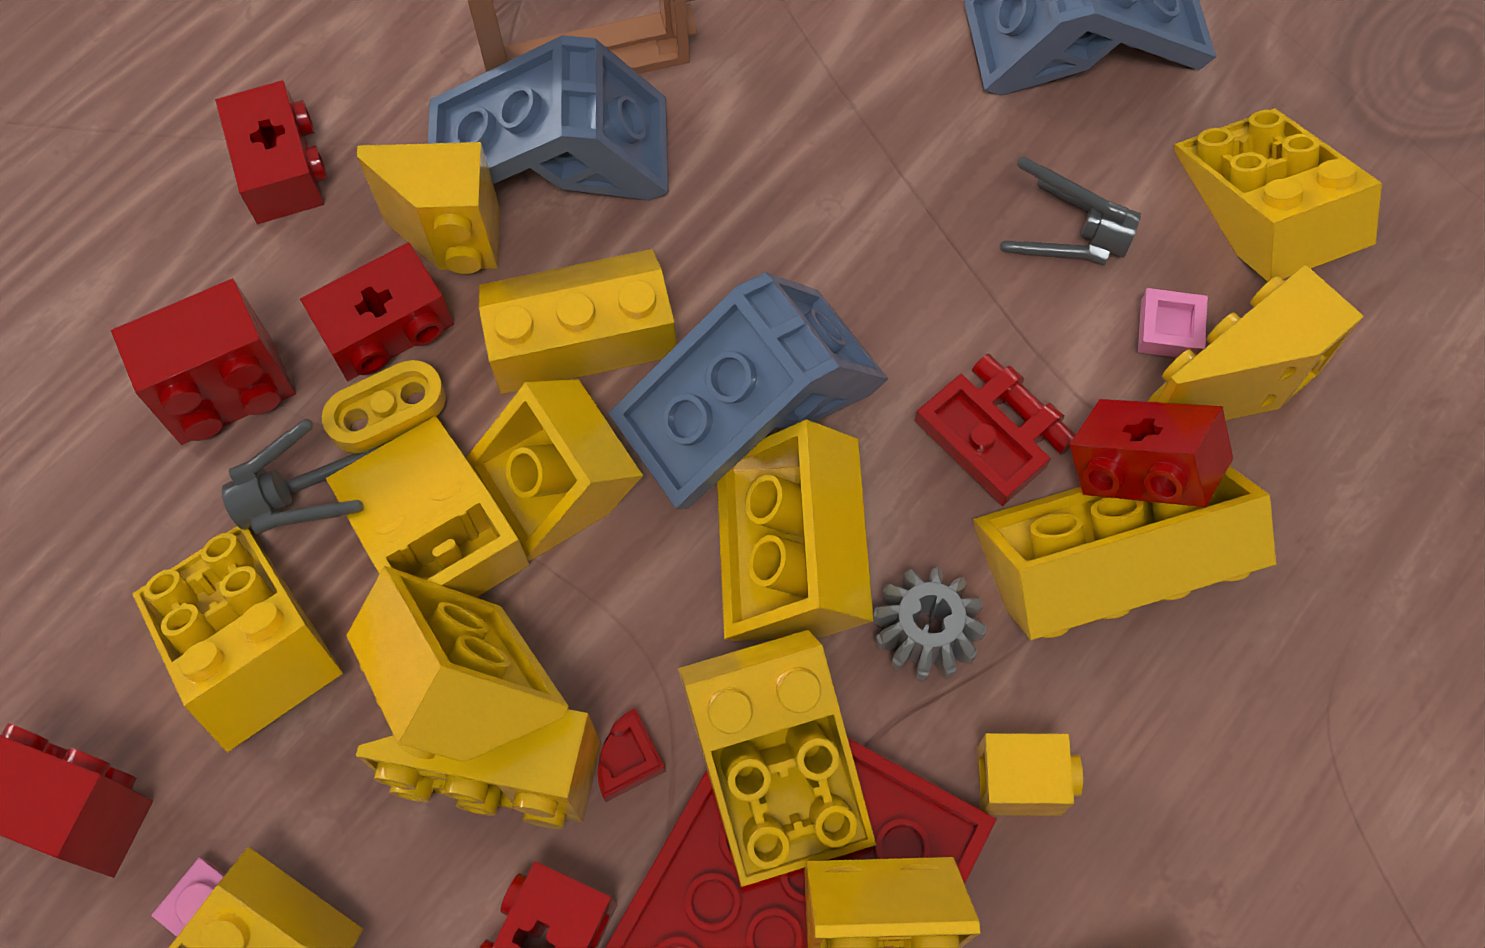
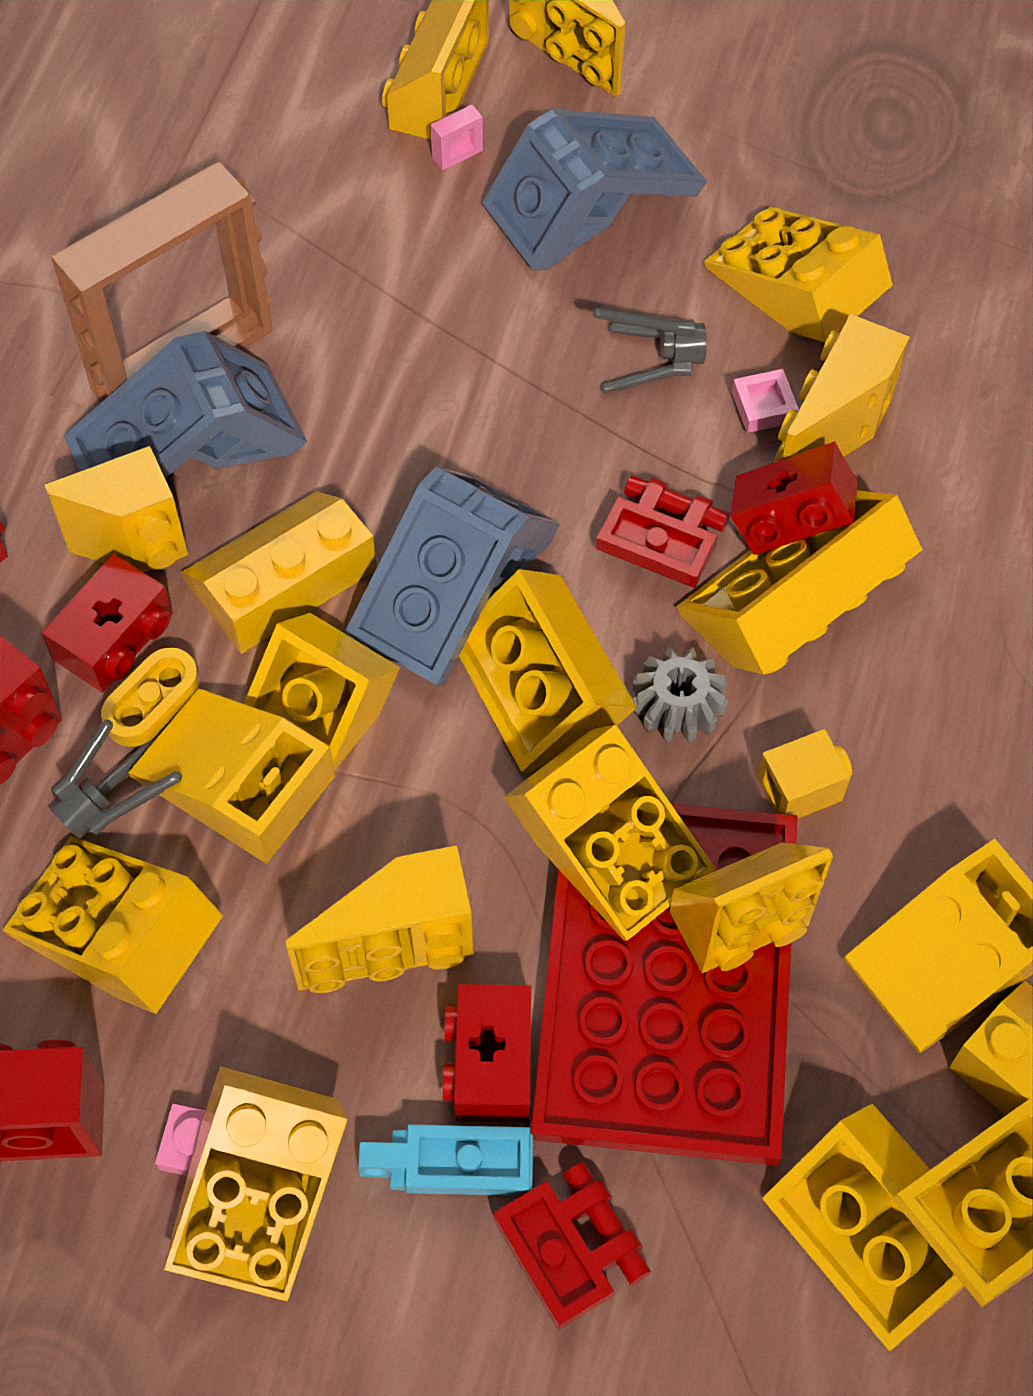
camera: 25 degrees left, 5 degrees down
yellow slope [346,565,569,762] -> none
red tile [597,708,666,802] -> none

